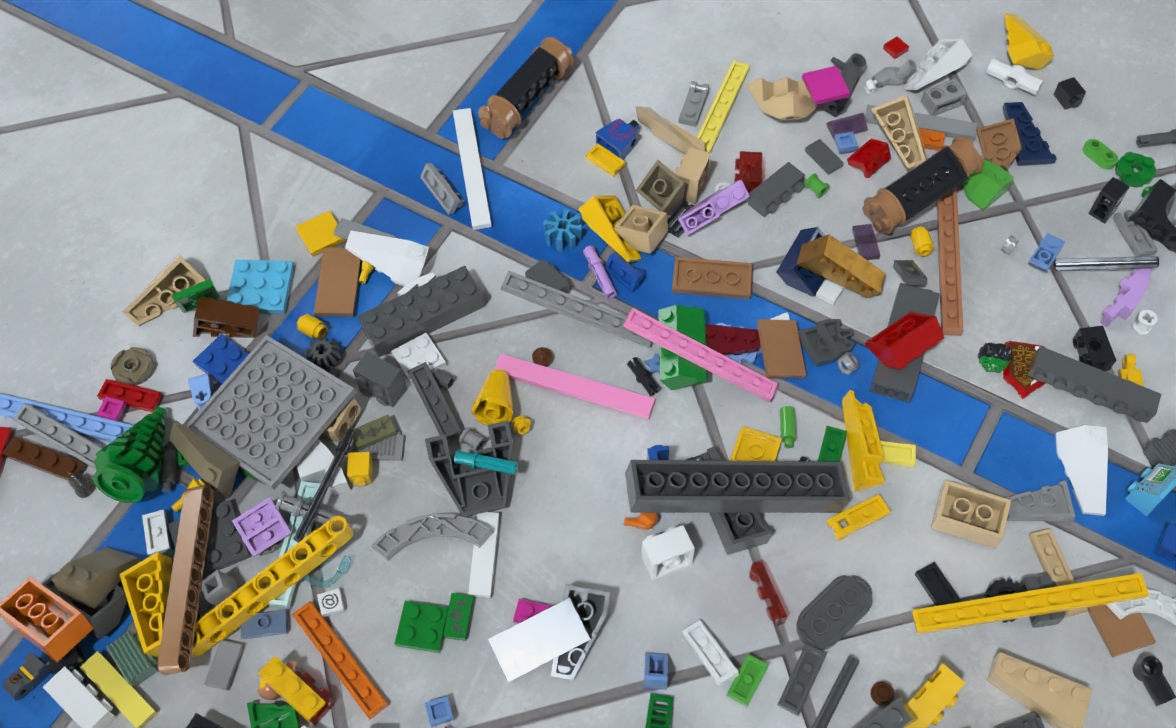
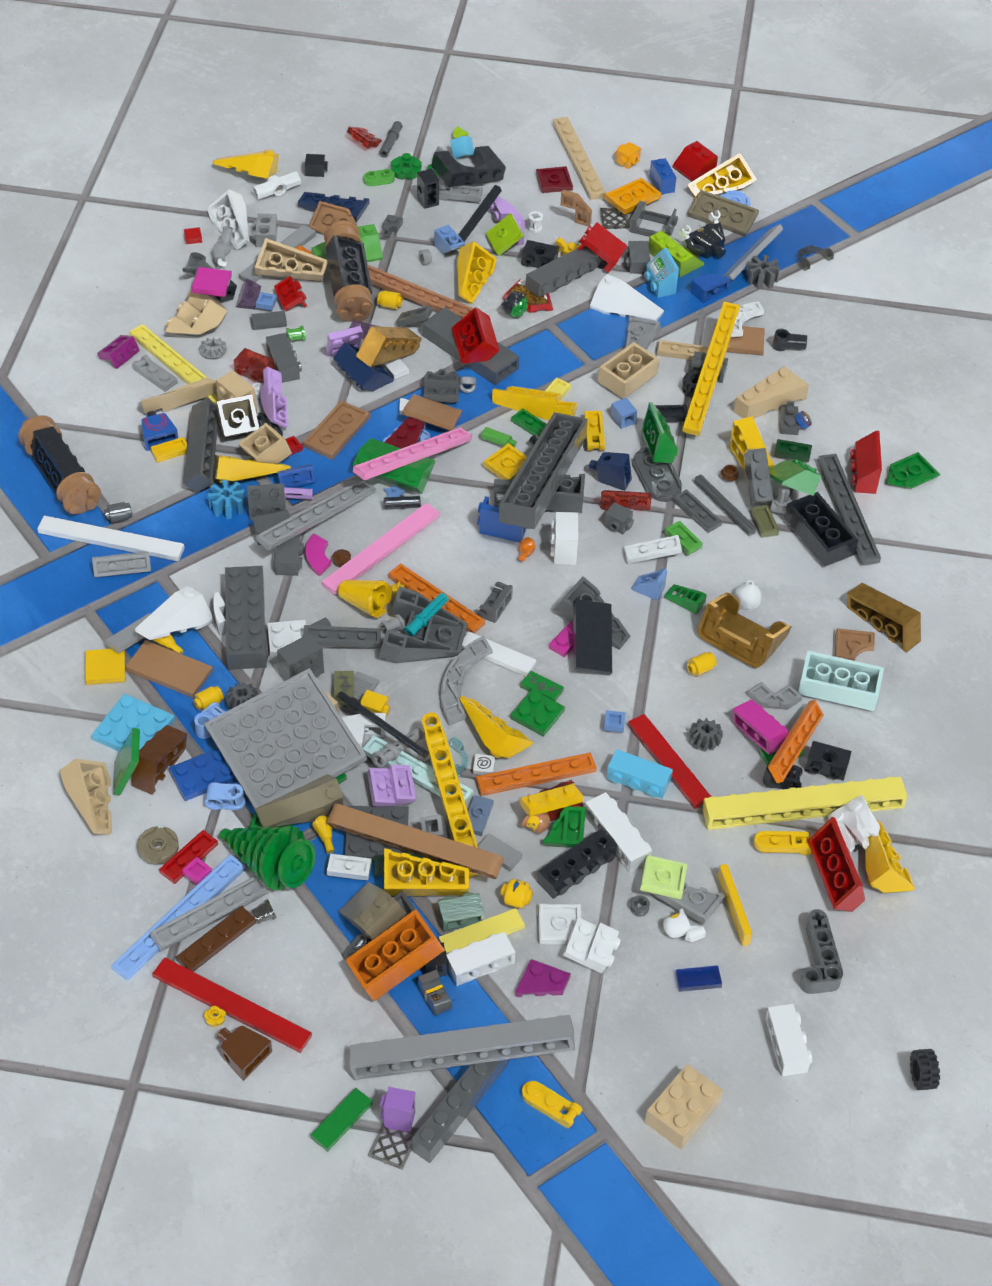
camera: 70 degrees left, 10 degrees down
none -> magenta bracket [97,335,140,368]
none -> dark grey brick [104,502,132,523]
none -> dark grey brick [184,398,218,493]
none -> light blue piece [194,702,227,739]
none -> light grey gear [199,337,227,359]
none -> dark grey hinge [247,483,286,520]
none -> dark grey brick [275,535,304,576]
none -> red tile [285,435,303,457]
none -> dark pink tile [306,533,331,576]
none -> lavender plate [325,326,363,356]
none -> clear red plate [347,127,382,148]
none -> dark grey plate [382,215,403,238]
none -> orange tile [388,563,485,634]
none -> yellow wedge [457,241,497,304]
none -> yellow wedge [460,696,533,758]
none -> dark grey hinge [477,582,513,623]
none -> lime plate [486,213,524,256]
none -> yellow head [501,878,533,909]
none -> red panel [578,222,628,273]
none -> dark blue torso [589,452,632,491]
none -> dark grey brick [604,502,634,535]
none -> medium blue brick [611,398,637,429]
none -> green slope [641,402,678,463]

